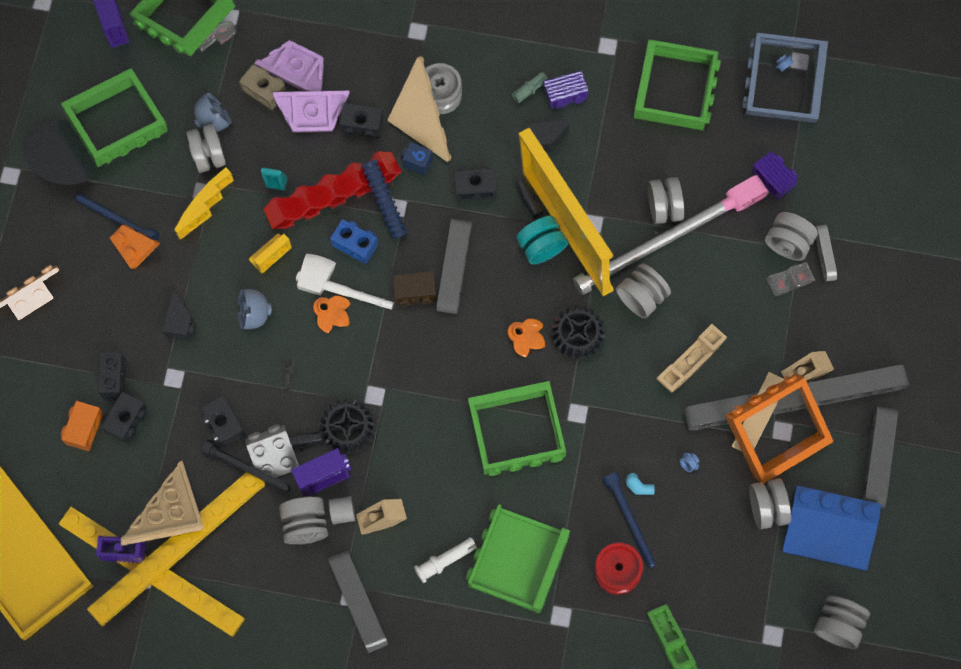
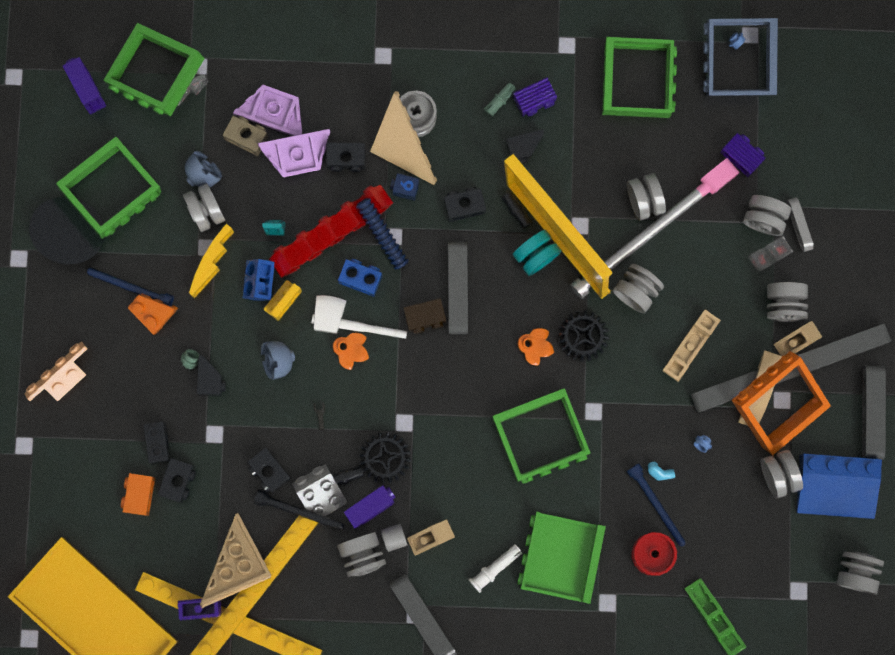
camera: 15 degrees left, 10 degrees up
none -> sand green plate [181,349,199,369]
none -> blue brick [243,259,275,301]
none -> light grey wheel [767,282,808,322]

